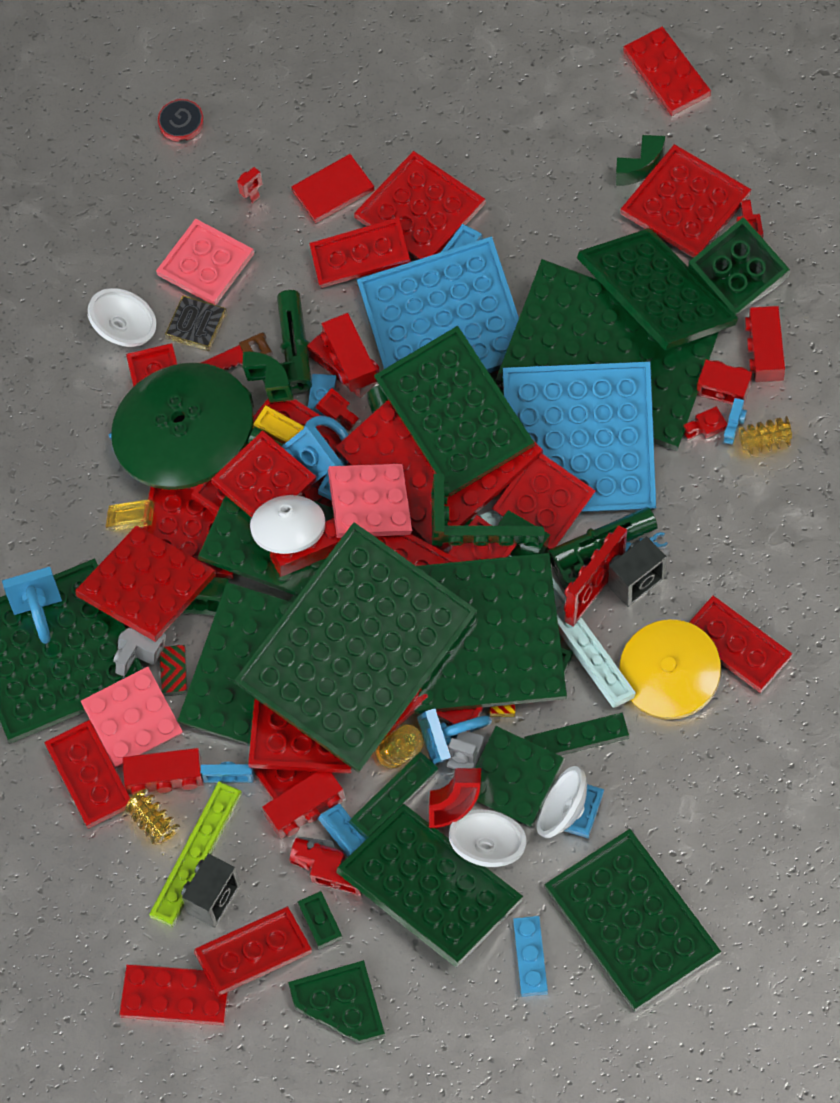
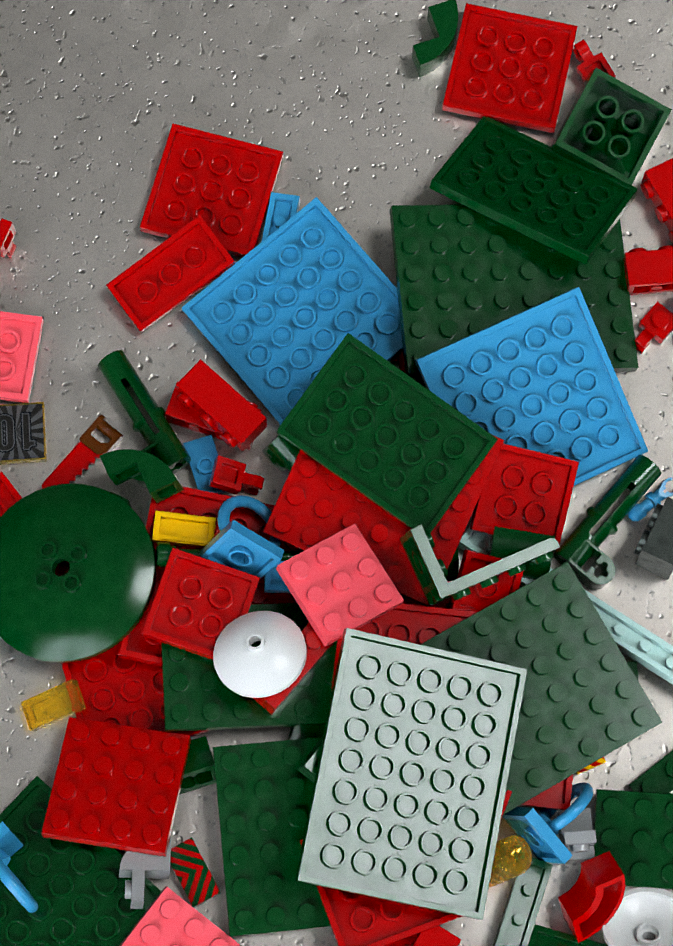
camera: 30 degrees left, 10 degrees up
red tile [291,154,375,223] -> none
red plate [564,526,627,627] -> none

